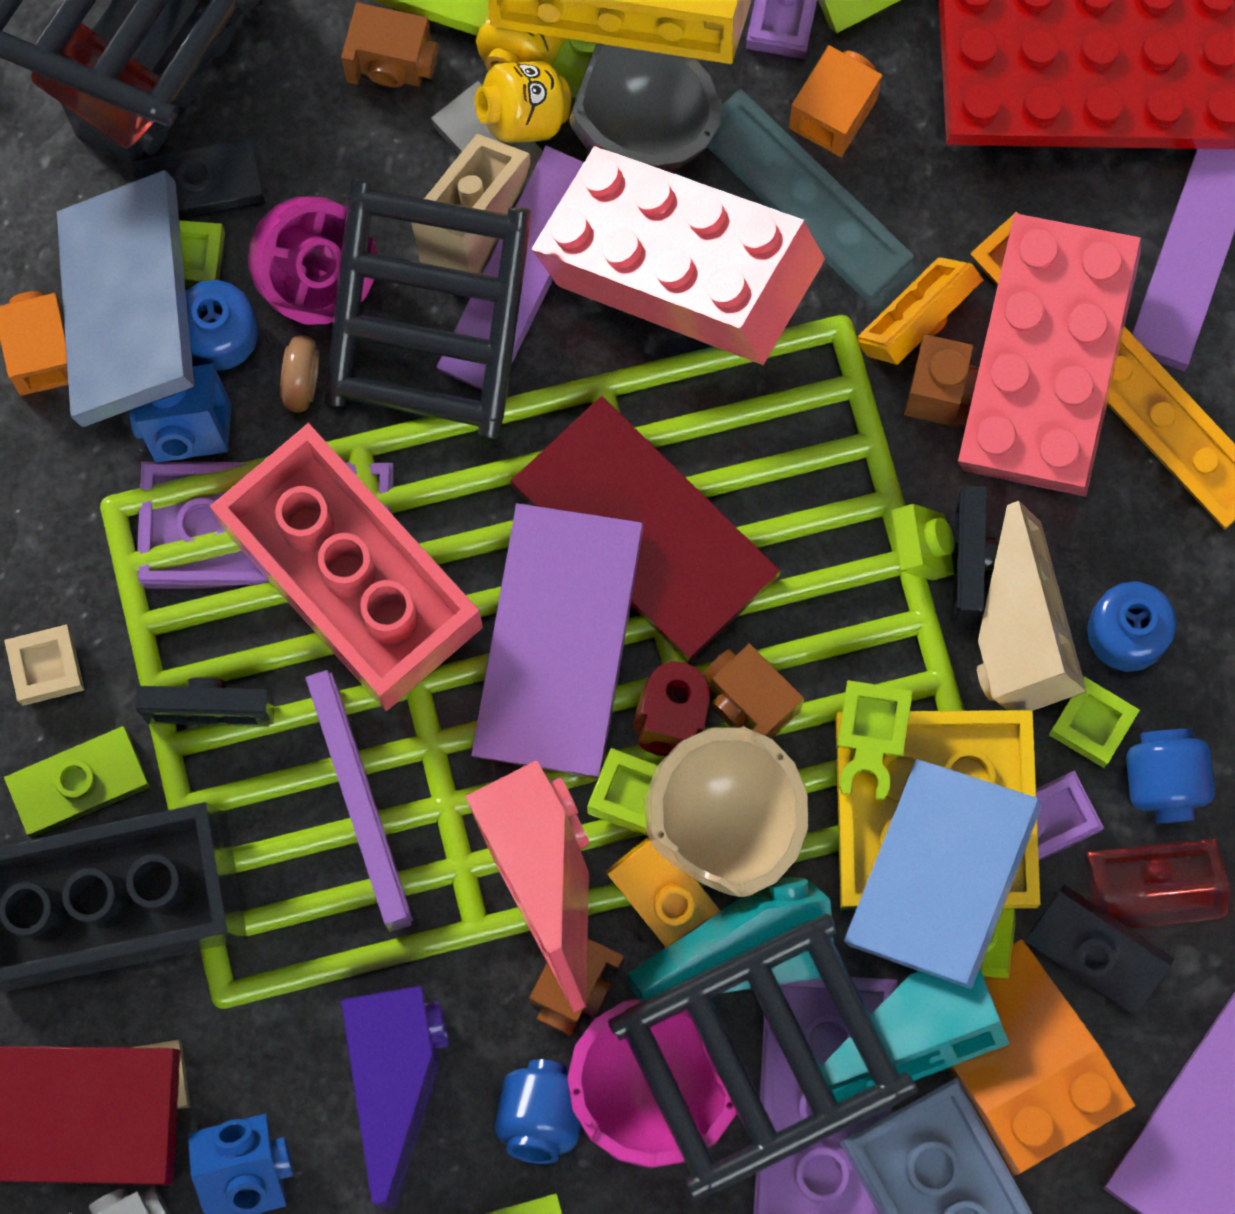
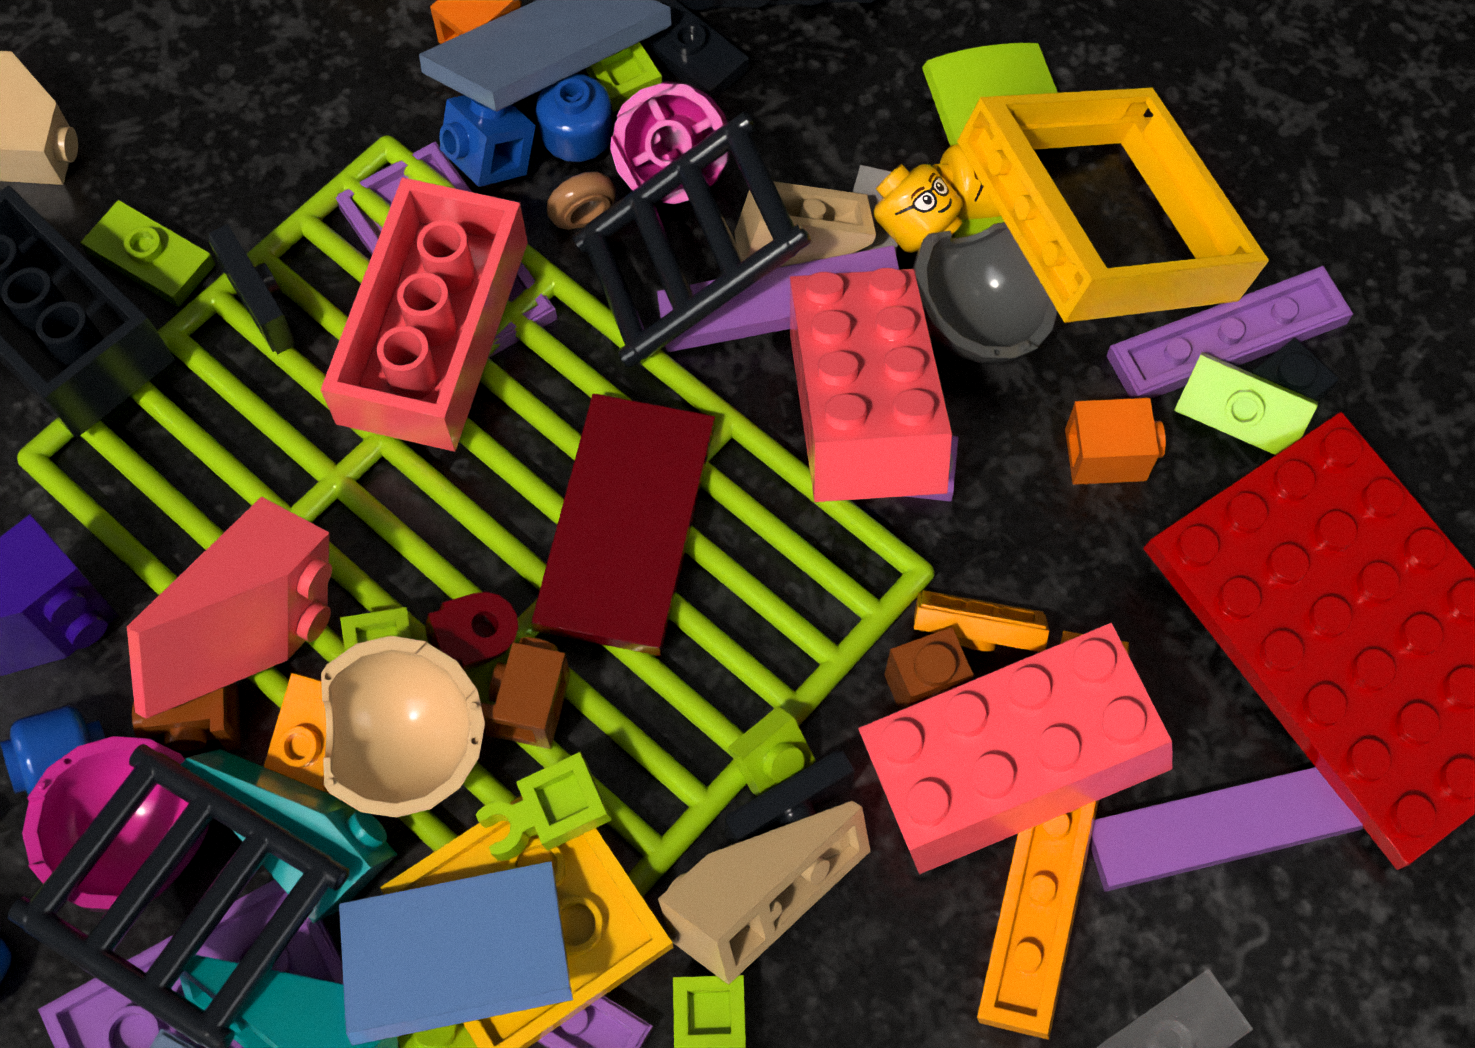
camera: 55 degrees right, 10 degrees down
tan plate [4,624,85,706] -> none
medium lavender tile [305,670,414,932] -> none
dark orange brick [341,2,439,87] -> none
medium lavender tile [471,503,644,778] -> none
clear light blue tile [707,89,914,303] -> none
blue head [1087,581,1177,672] -> none

